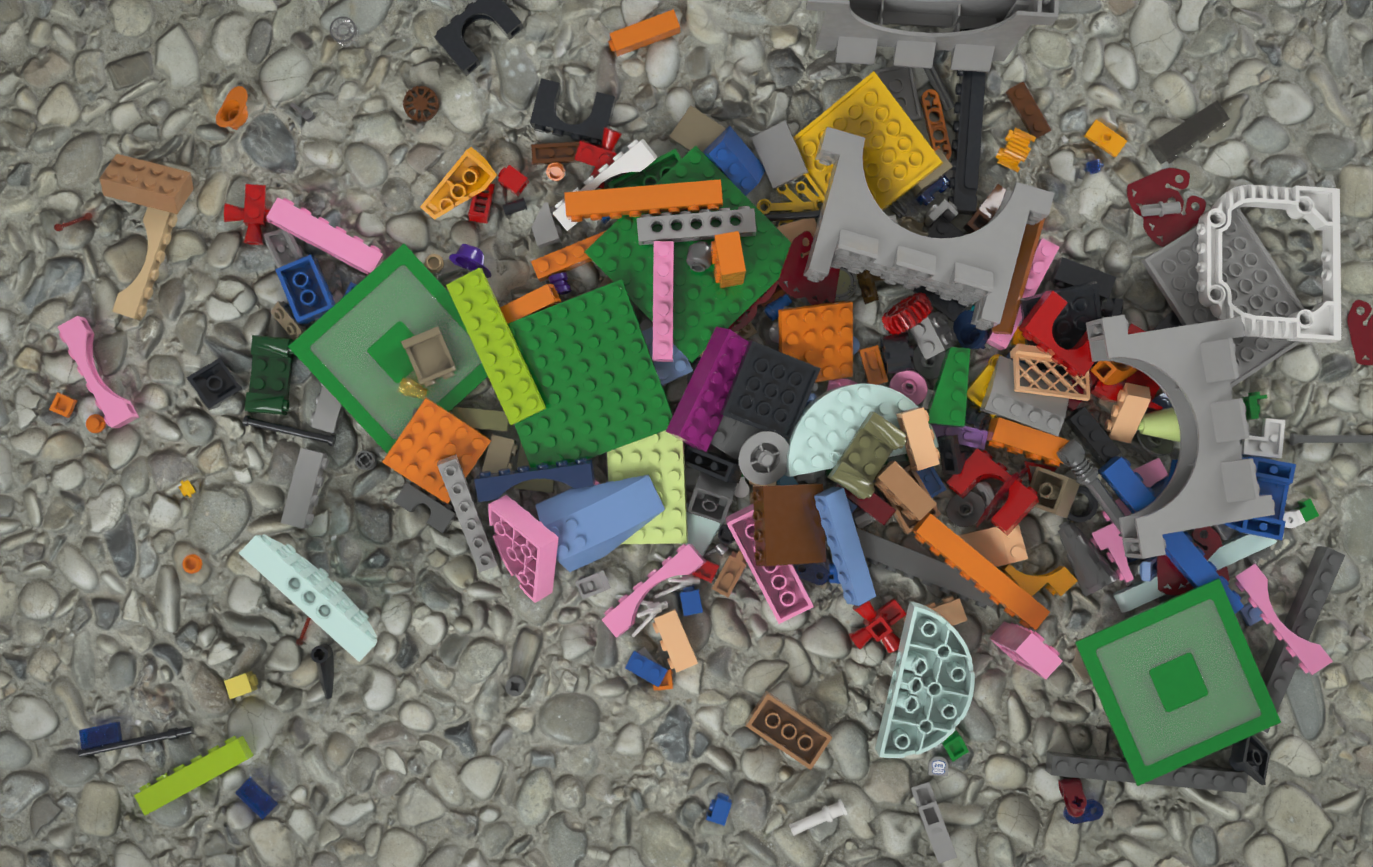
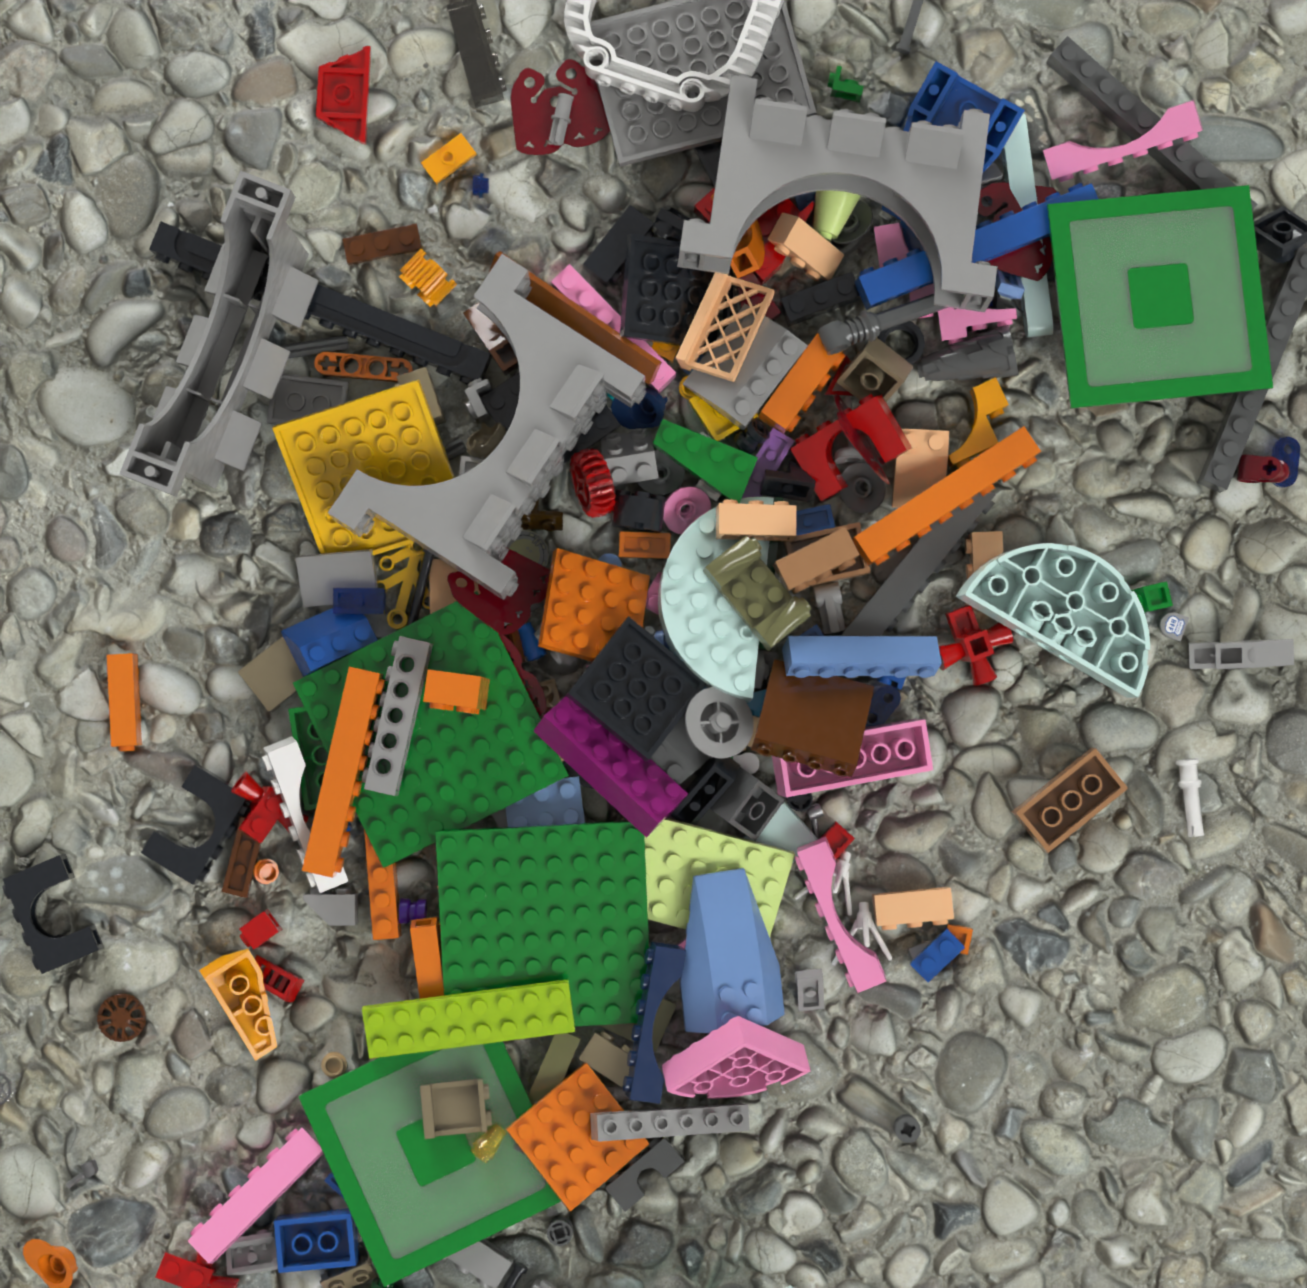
camera: 75 degrees left, 0 degrees up
dark purple piece [449,244,492,278] -> none
black pin [502,198,527,216] -> none
bright pink brick [653,241,674,362] -> none
blue brick [680,586,703,616] -> none
dark grey head [686,241,712,272] -> none
blue brick [706,792,732,826] -> none
medium nougat hinge [711,548,747,598] -> none
dark red slope [835,483,896,526] -> none
clear blue plate [916,175,950,206] -> none
bright pink brick [989,621,1063,679] -> none
red arch [1018,290,1094,377] -> none
medium blue plate [1239,602,1262,626] -> none
white plate [1241,418,1285,459] -> none
leg [1283,498,1319,528] -> none
none -> red wing [316,46,371,145]
none -> clear blue plate [333,588,386,614]

